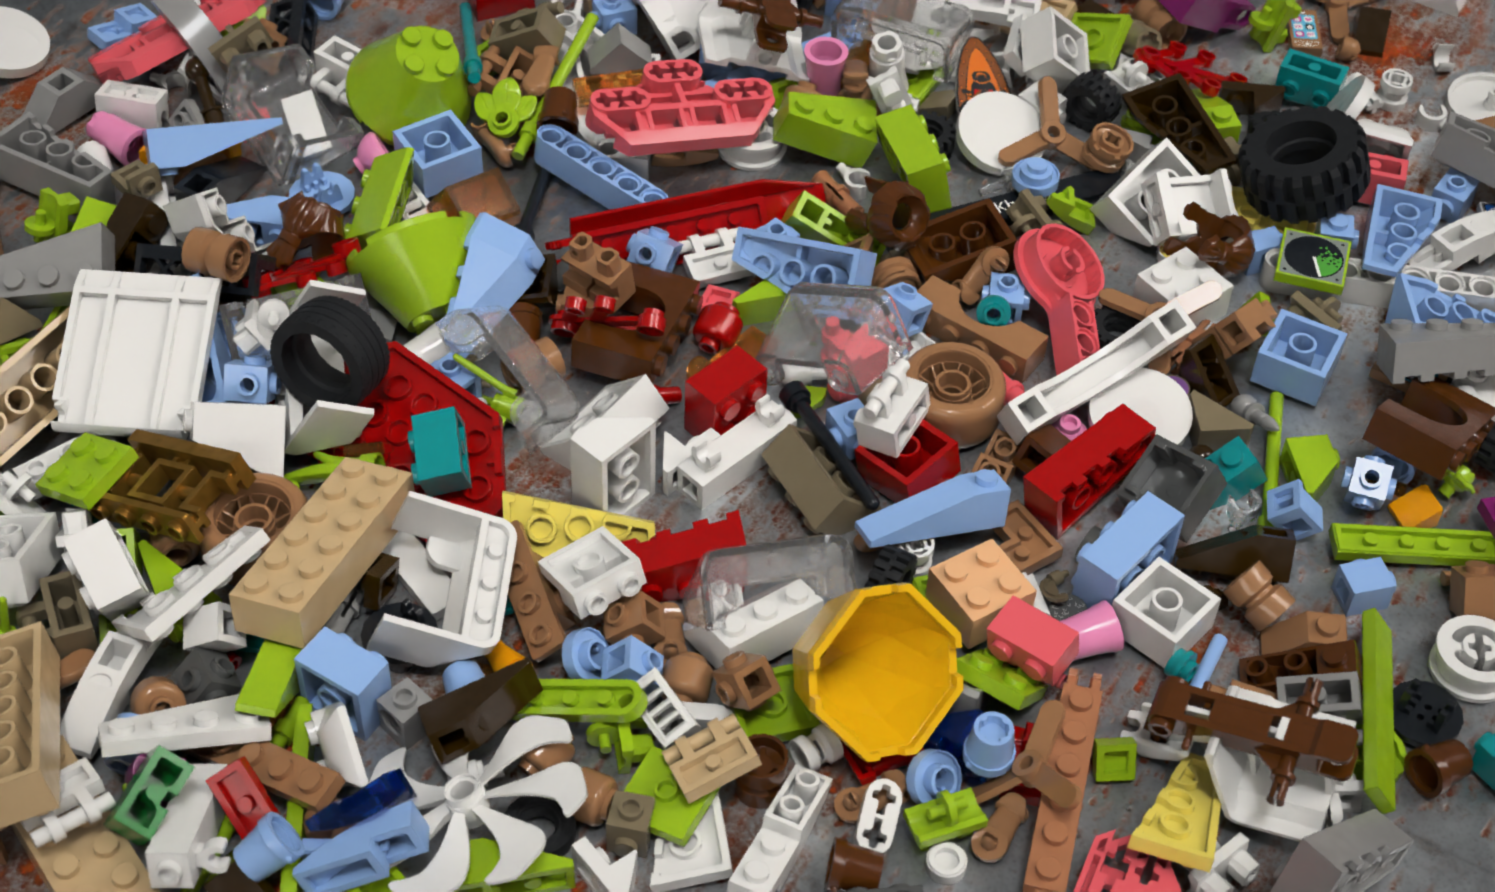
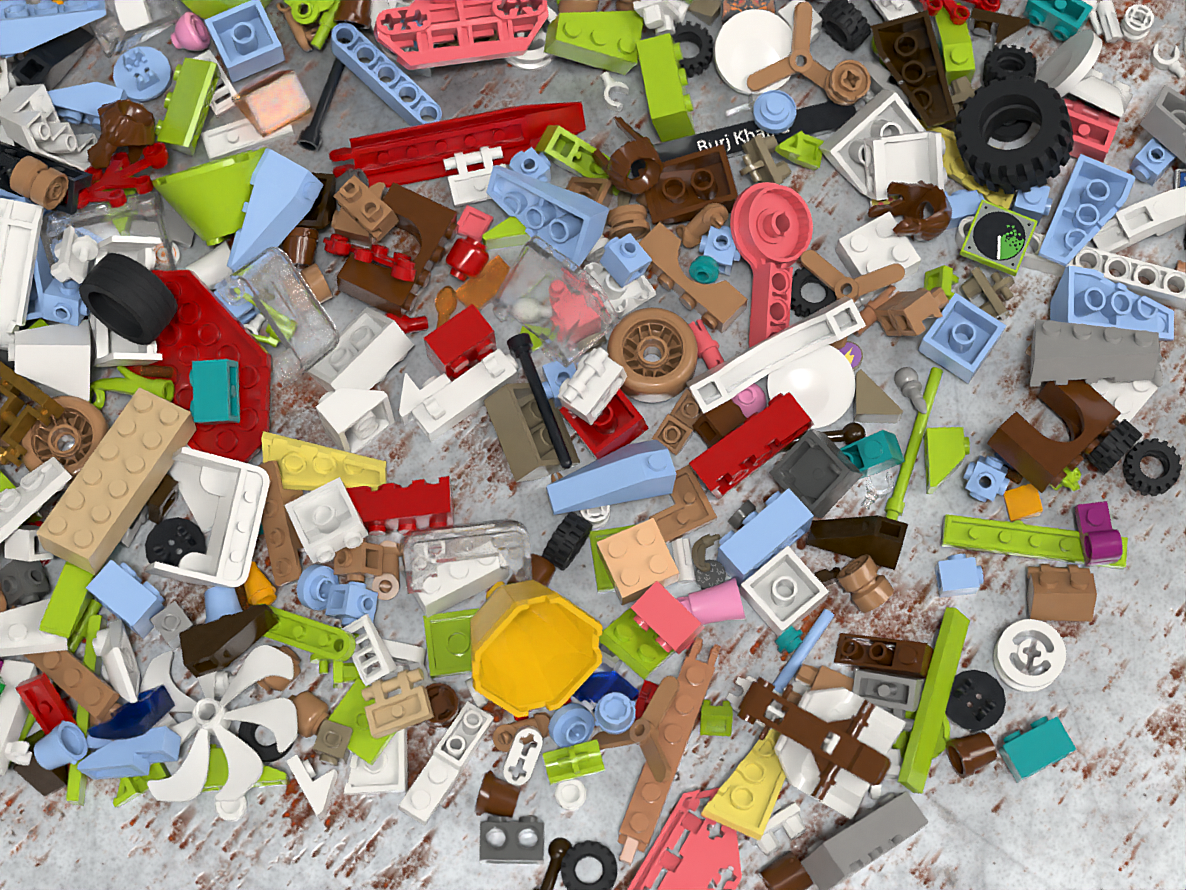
camera: 10 degrees right, 25 degrees up
light blue brick [626,226,683,273] -> none
medium nougat head [661,651,714,703] -> none
medium nougat brick [712,651,781,711] -> none
nougat pin [811,170,865,216] -> none
medium nougat piece [971,792,1029,863] -> none
dark brown slope [1178,334,1240,407] -> none
medium nougat slope [1259,611,1348,655] -> none
light blue brick [1267,479,1323,541] -> none

